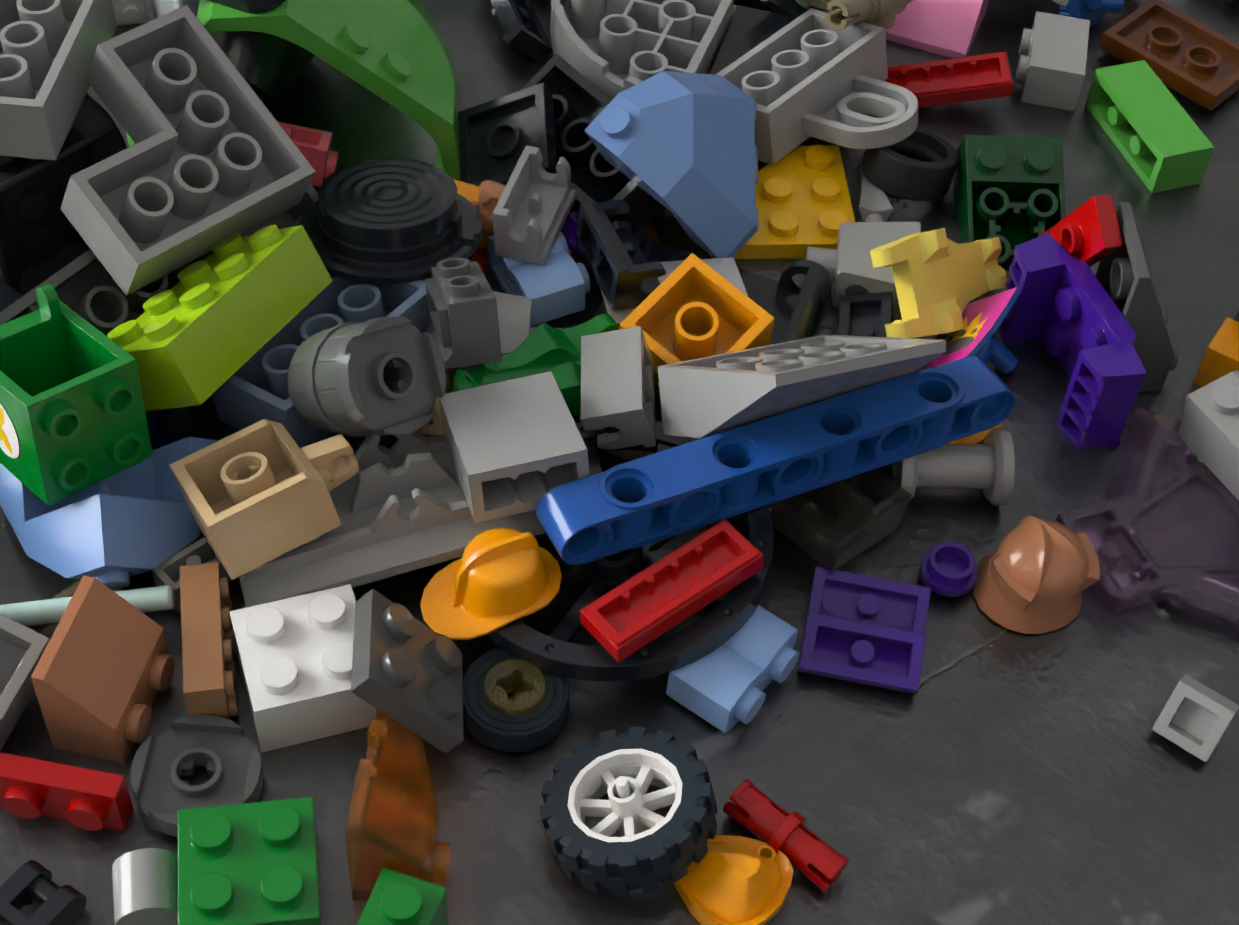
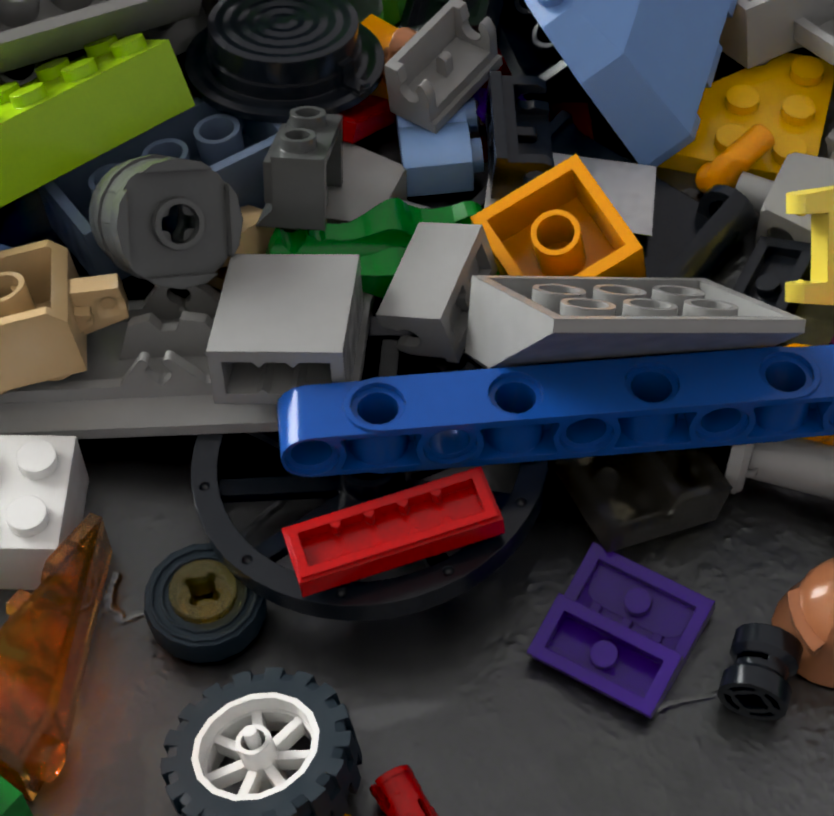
camera: 25 degrees right, 5 degrees up
dark grey plate [351,589,463,753] -> none
light orange piece [420,527,562,640] -> none
light blue brick [666,605,799,734] -> none
dark purple plate [920,541,979,597] -> none
none -> light orange arm [695,124,775,193]
none -> black wheel [717,623,803,721]

